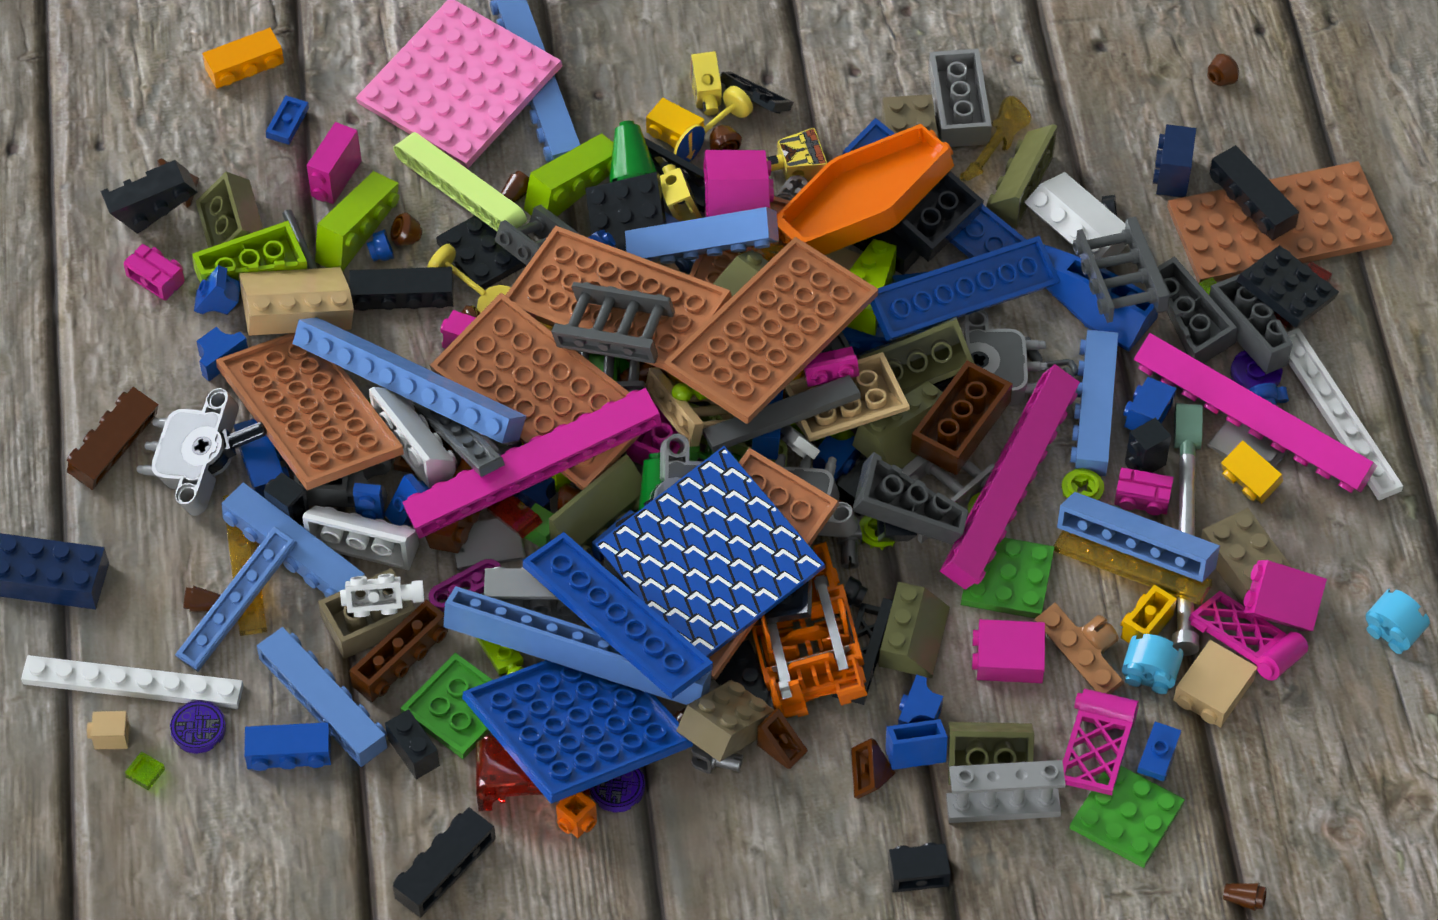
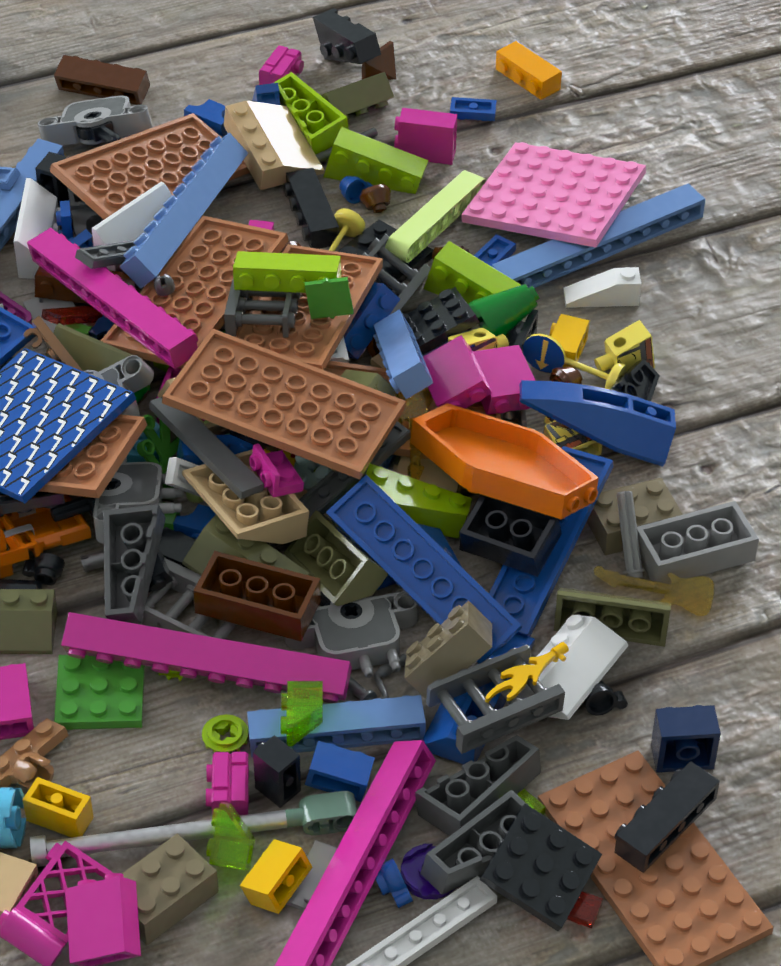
camera: 75 degrees right, 10 degrees down
clear yellow tile [1053,530,1212,605] -> none
medium blue brick [1057,492,1220,582] -> none
none -> medium nougat plate [23,316,83,371]
none -> dark grey hinge [154,274,175,296]
none -> clear neon green slope [206,802,255,871]
none -> lime brick [233,251,341,293]
none -> clear neon green slope [281,681,323,746]
none -> bright green piece [304,277,354,319]
none -> dark tan brick [404,601,492,699]
none -> blue plate [474,234,516,267]
none -> yellow piece [485,642,569,703]
none -> blue wedge [519,380,676,467]
none -> white slope [563,267,641,308]
none -> light grey axle [616,491,645,579]

